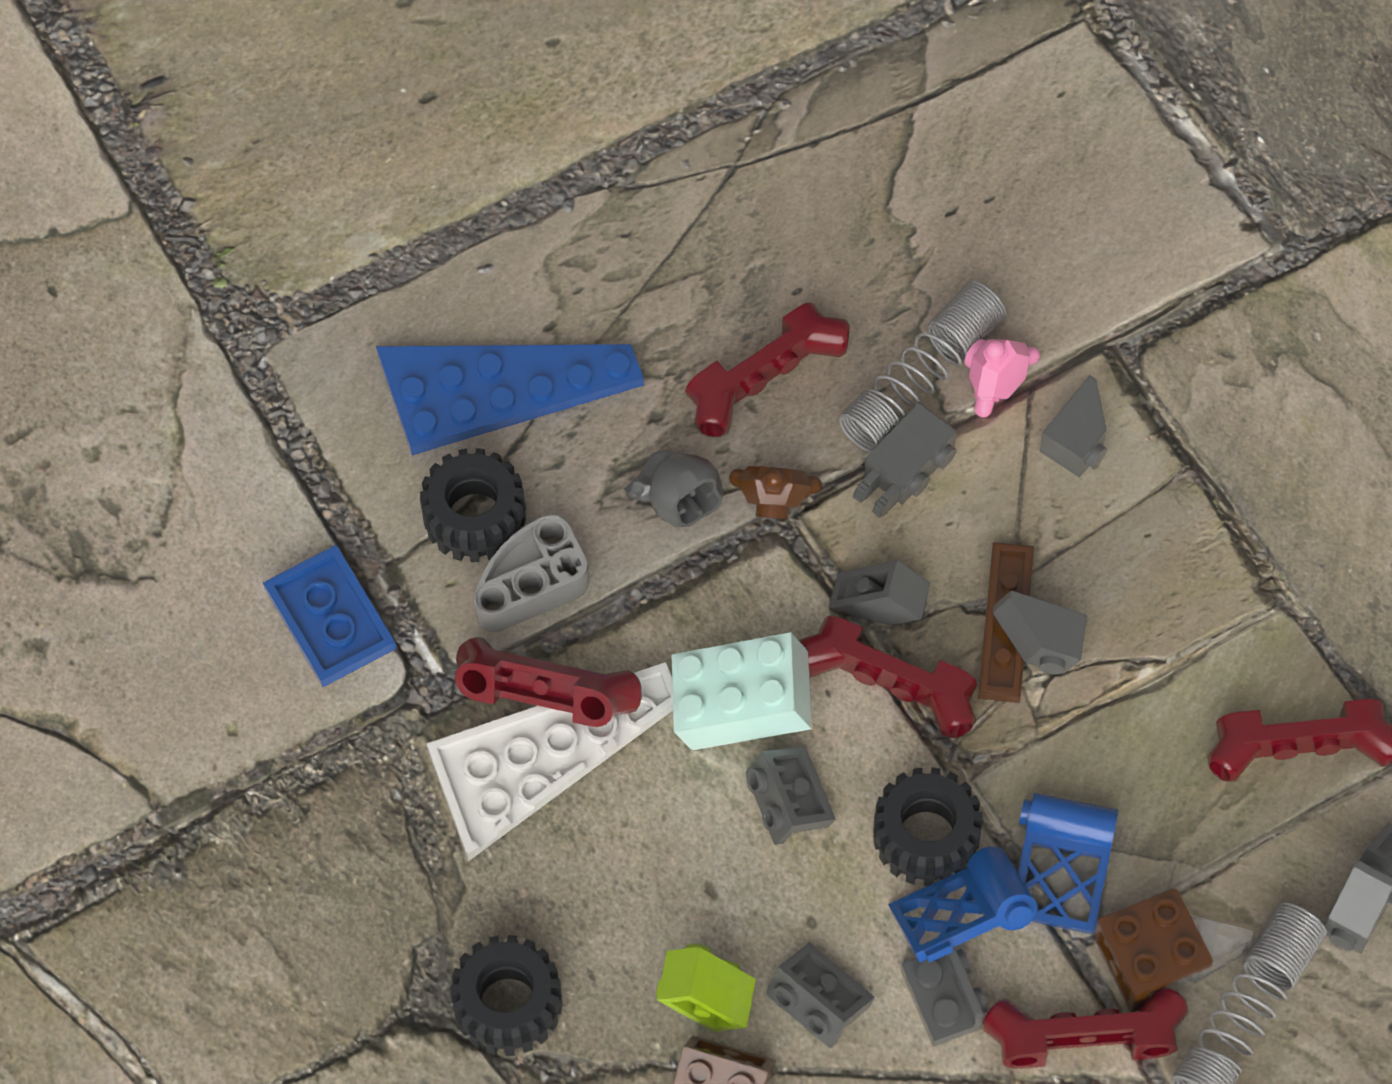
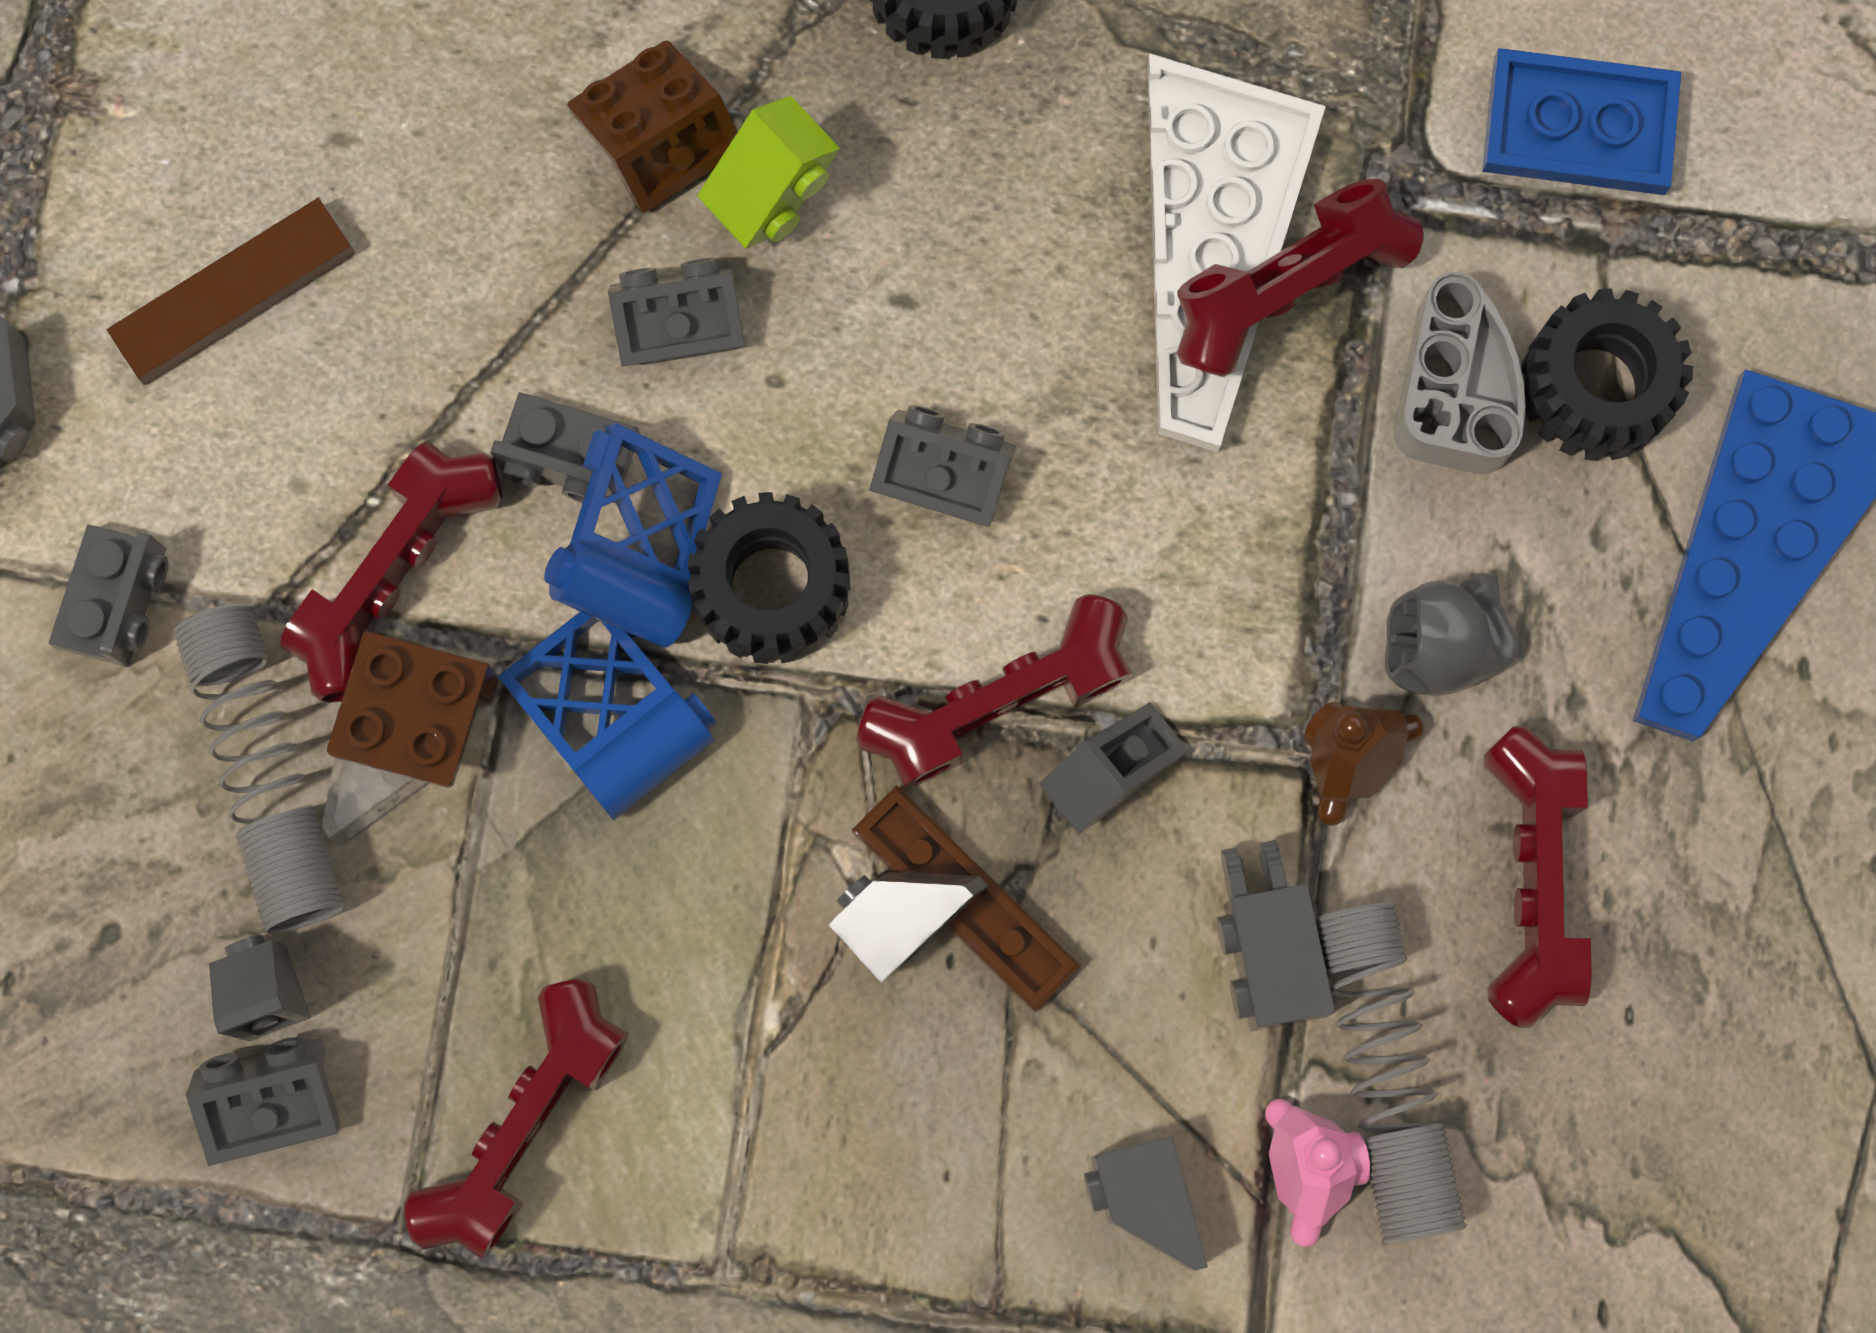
camera: 125 degrees right, 15 degrees up
light aqua brick [672,632,812,750] -> none

